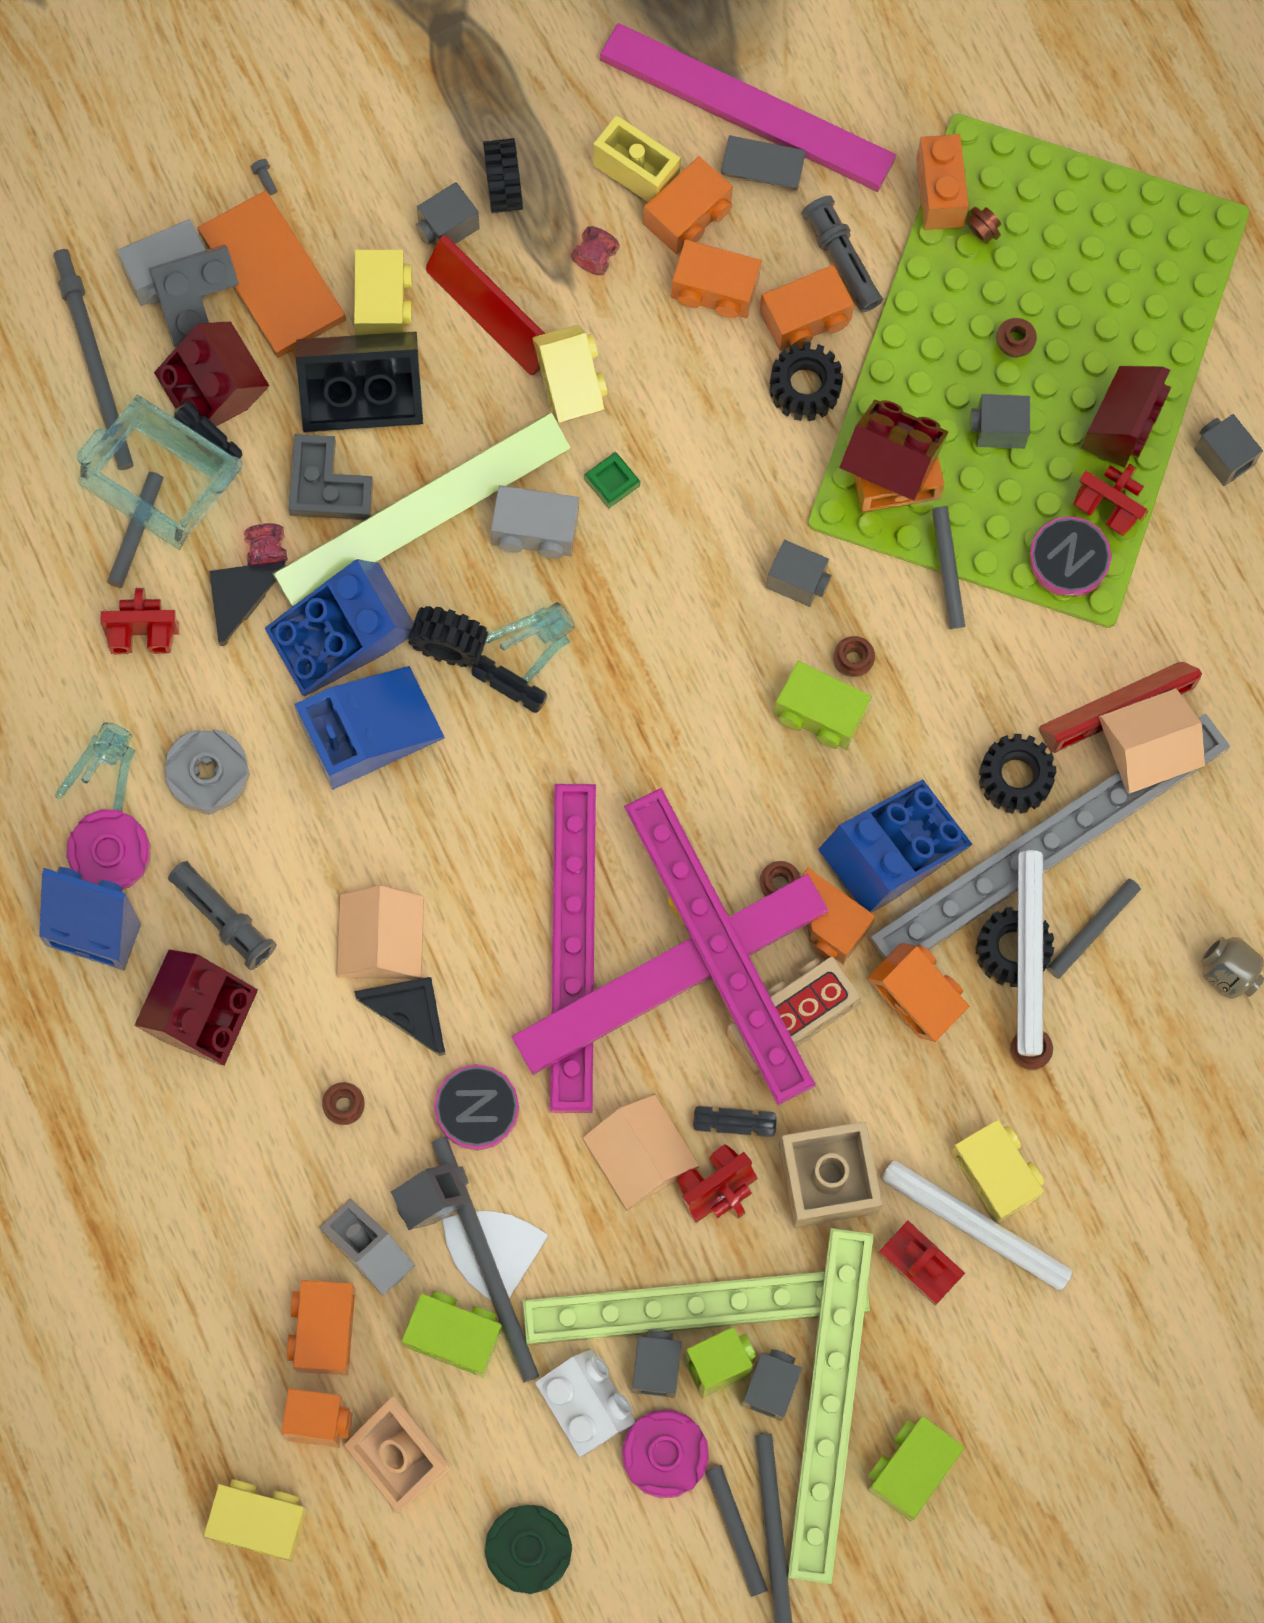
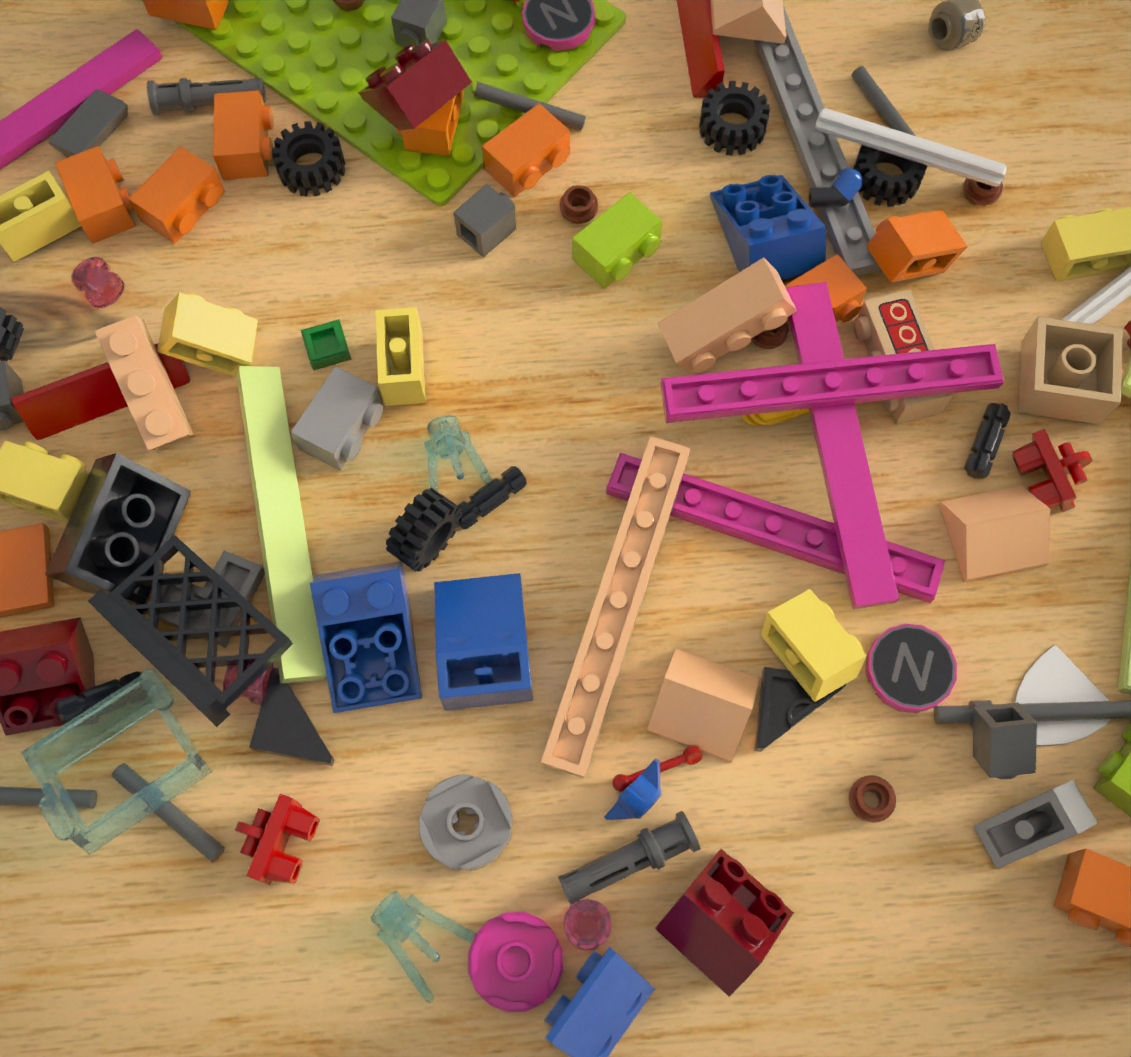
camera: 65 degrees left, 5 degrees down
none -> black fence [88,535,293,727]
none -> light nougat brick [95,315,194,451]
none -> light yellow brick [375,307,426,406]
none -> orange brick [482,103,570,197]
none -> light nougat plate [541,436,691,779]
none -> clear pink wheel [563,899,612,951]
none -> blue piece [604,758,661,820]
none -> red hinge [612,745,703,792]
none -> light nougat brick [658,257,797,374]
none -> light yellow brick [761,589,867,702]
none -> arm [808,167,862,208]

